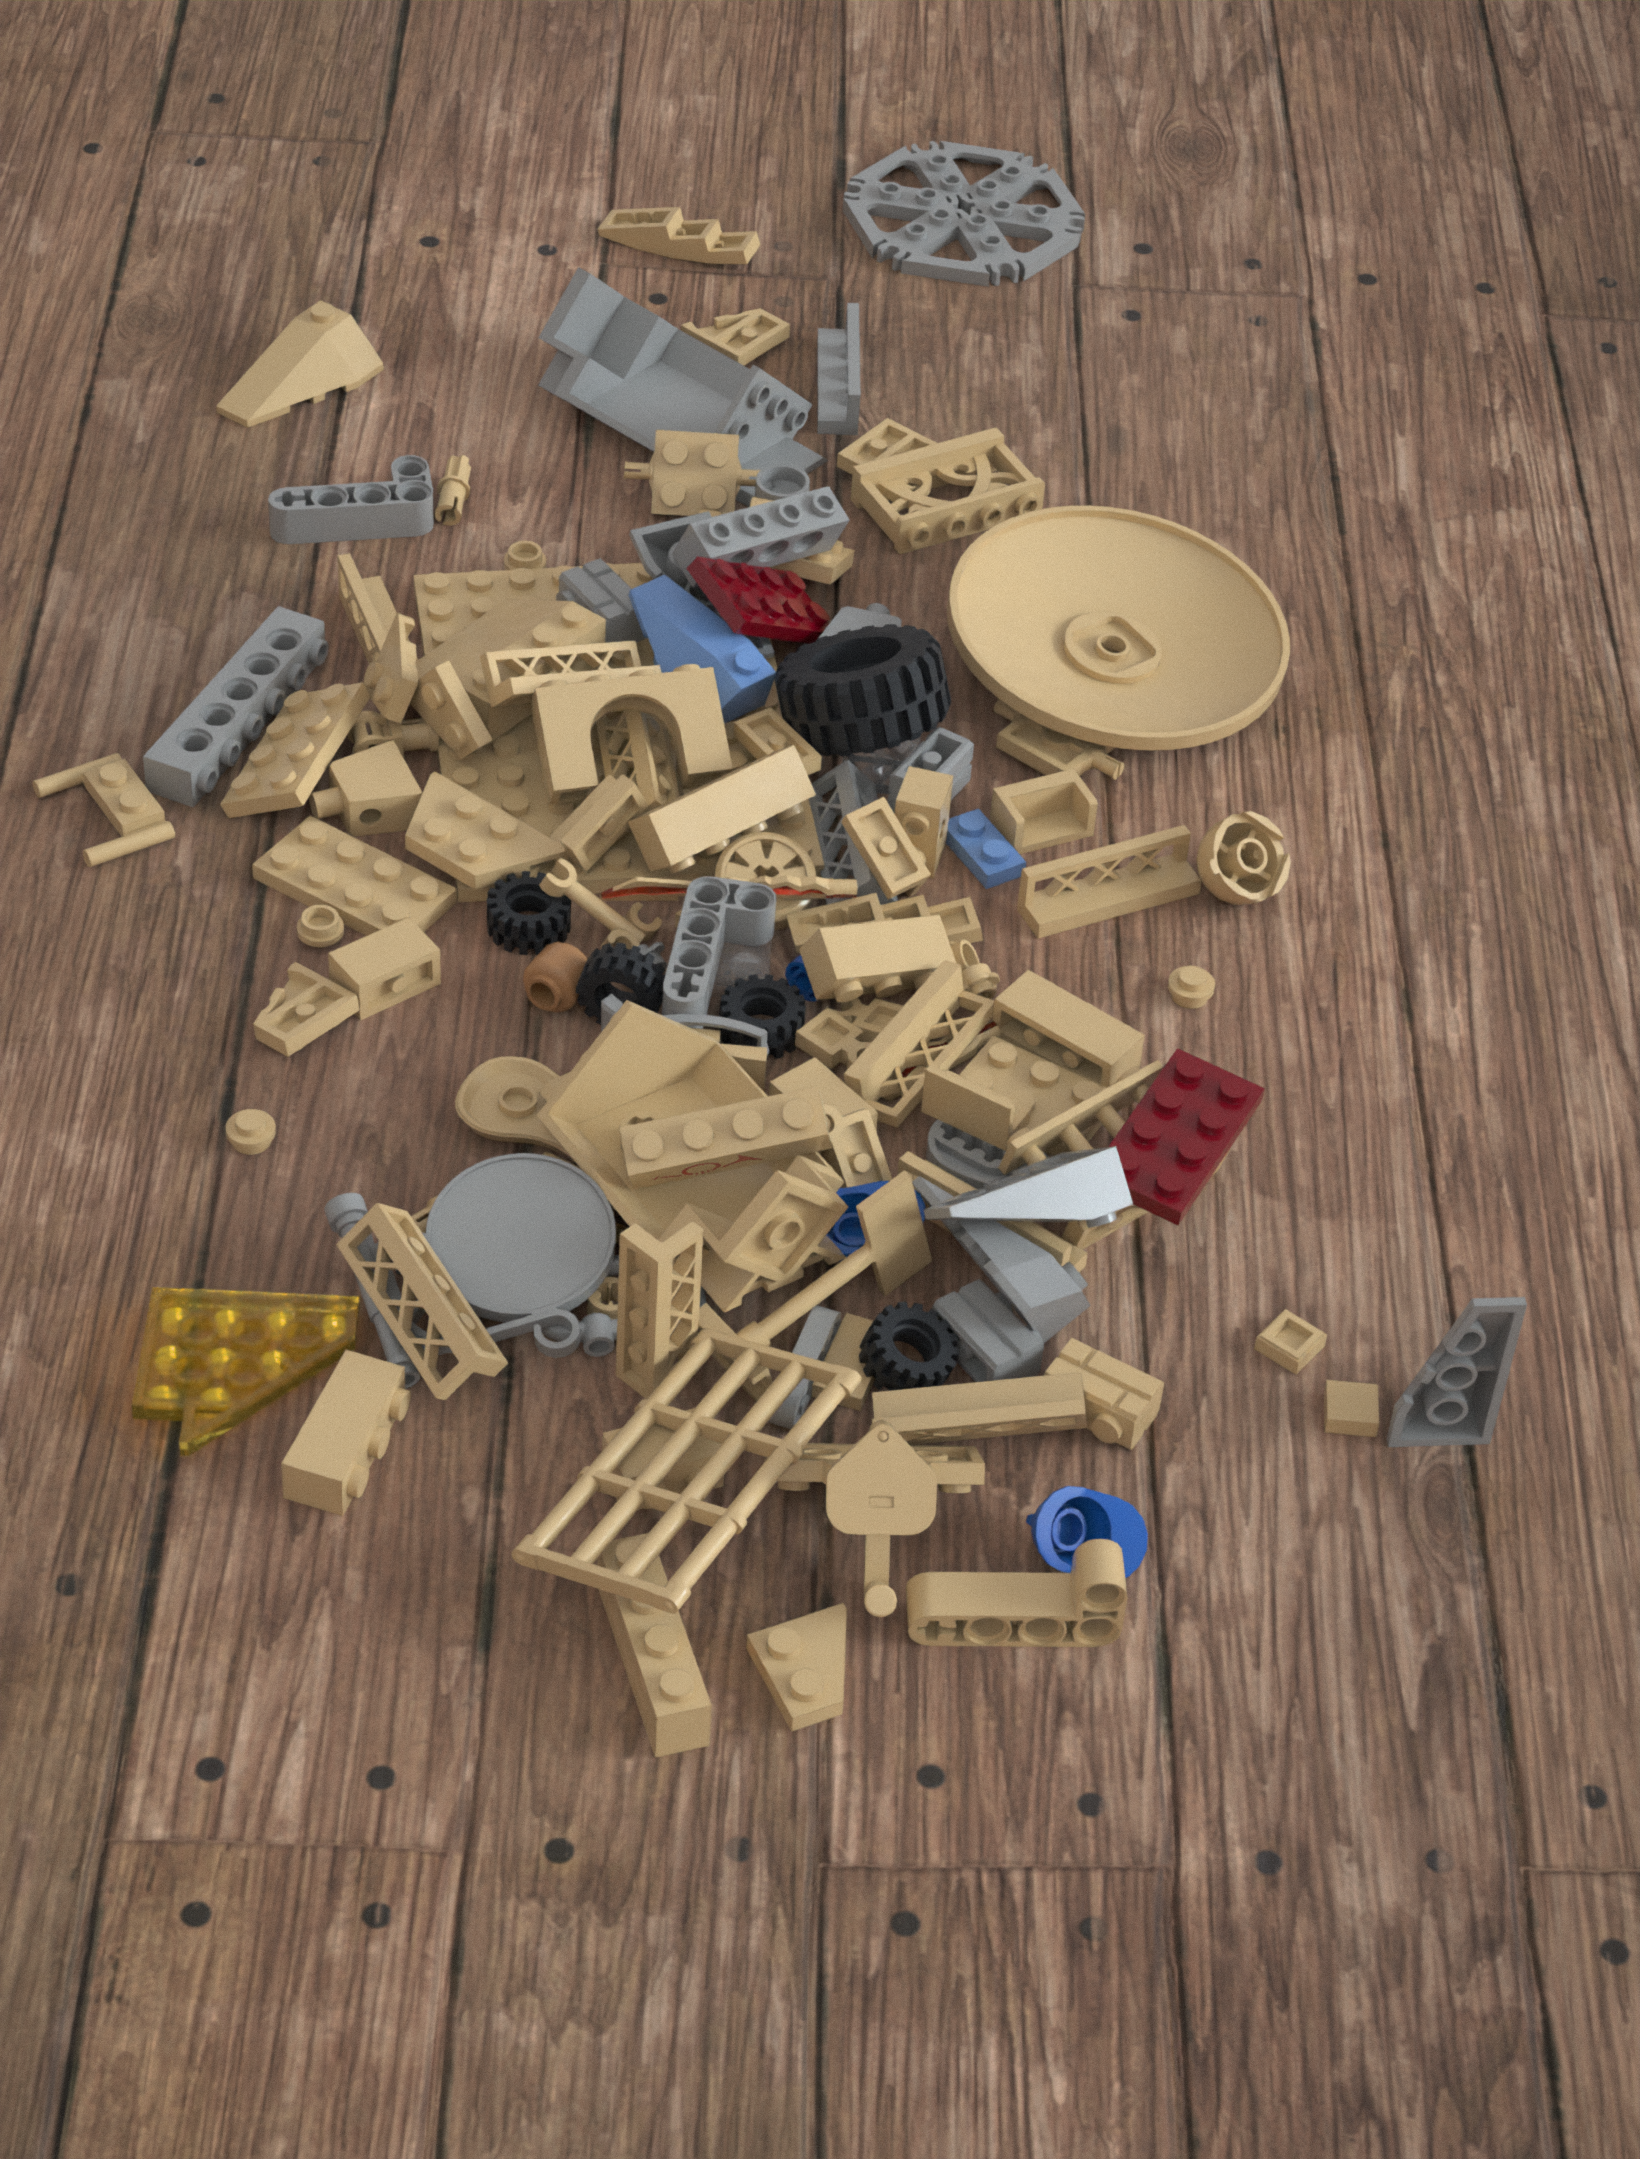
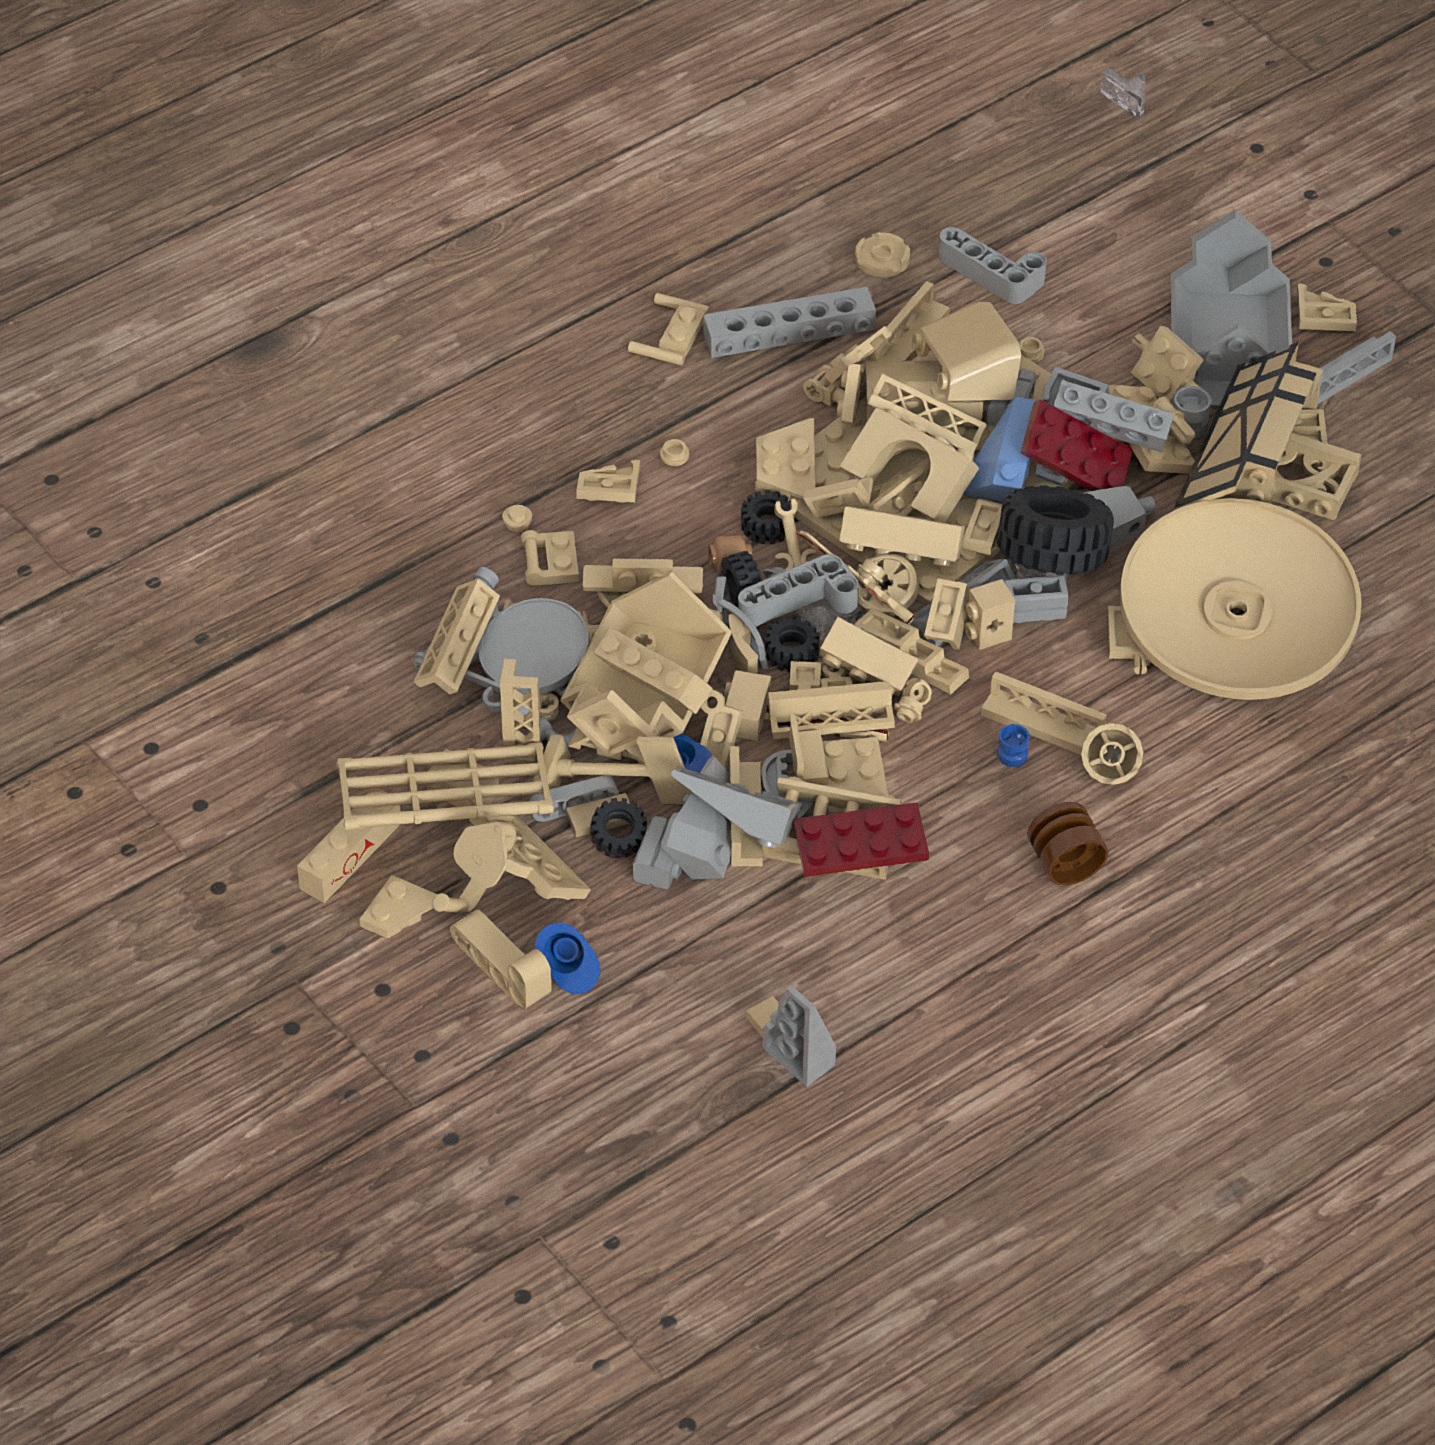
camera: 55 degrees right, 5 degrees up
clear yellow wing [131,1287,360,1456] -> none
tan wedge [216,300,384,428] -> none
tan plate [220,682,371,818] -> none
tan plate [252,816,457,936] -> none
tan brick [281,1350,411,1516] -> none
tan torso [309,740,423,836] -> none
tan panel [328,917,441,1020] -> none
tan axle [435,455,471,526] -> none
tan slope [598,207,760,264] -> none
tan fence [872,1372,1087,1445] -> none
medium blue plate [946,808,1026,889] -> none
tan panel [990,768,1098,854] -> none
tan brick [992,970,1145,1088] -> none
tan brick [1044,1338,1164,1450] -> none
tan plate [1168,966,1215,1009] -> none
tan tile [1254,1309,1327,1374] -> none
none -> tan plate [521,530,579,586]
none -> tan bracket [583,559,703,593]
none -> tan tile [855,232,910,278]
none -> tan plate [859,558,886,584]
none -> tan windscreen [912,302,1021,401]
none -> blue wheel [997,724,1030,767]
none -> reddish brown wheel [1027,802,1109,885]
none -> clear slope [1101,68,1145,119]
none -> tan panel [1174,342,1323,509]

